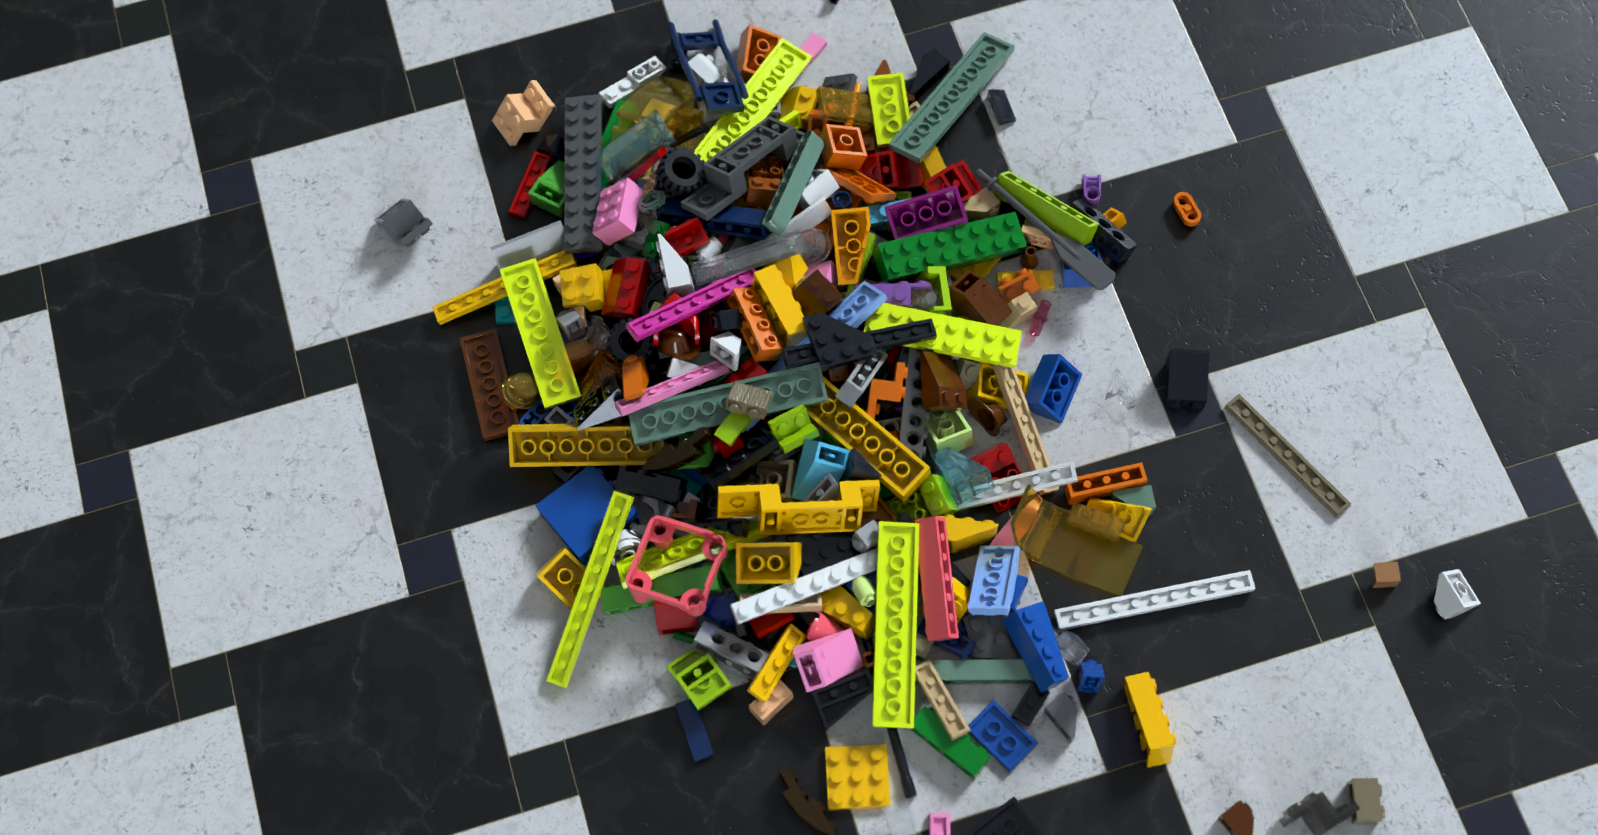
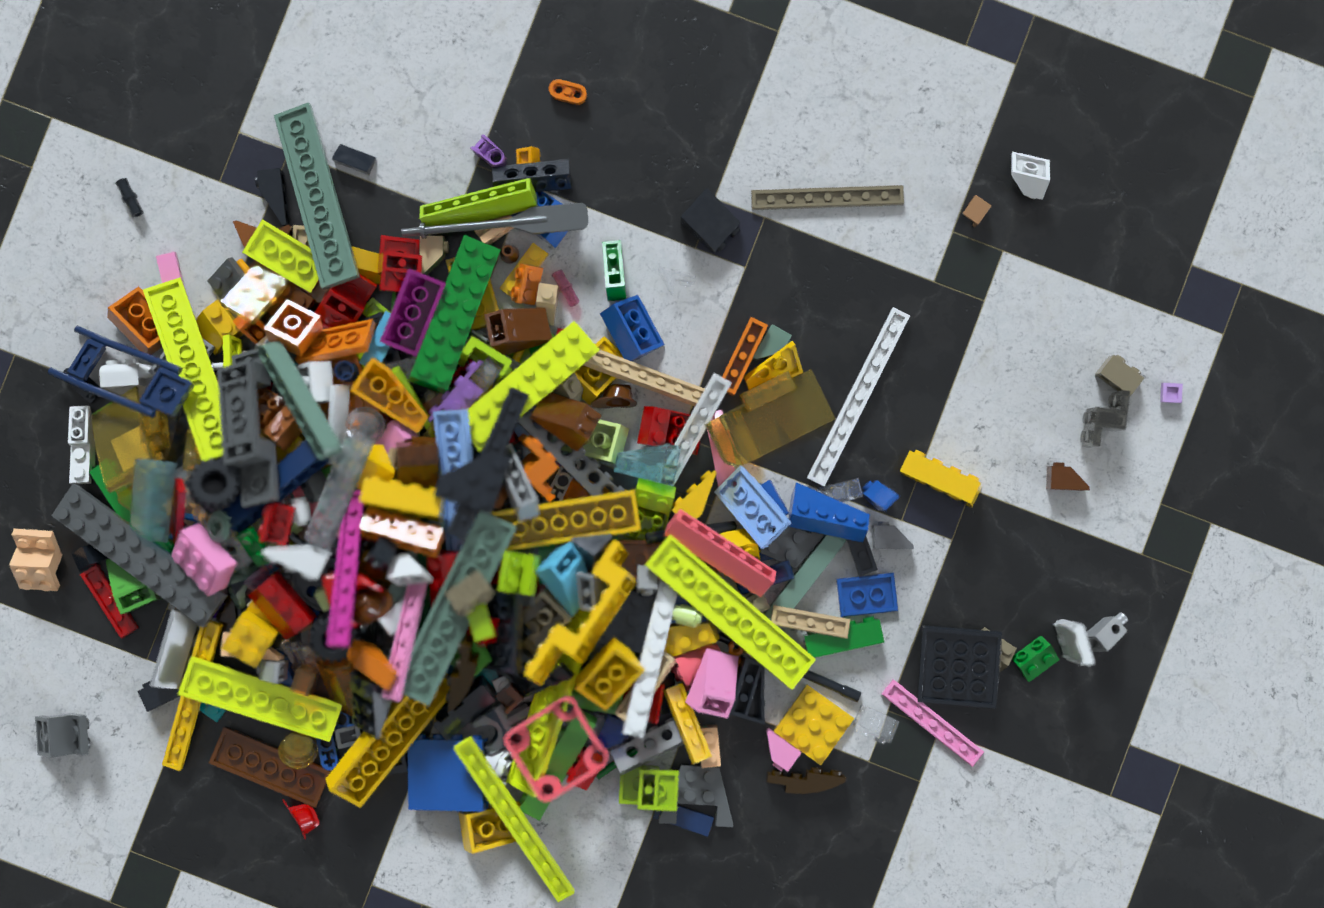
camera: 55 degrees left, 20 degrees up
none -> black slope [137,681,181,712]
none -> red piece [283,799,319,840]
none -> green slope [602,240,626,301]
none -> dark grey wing [658,764,733,827]
none -> bright pink slope [766,728,801,772]

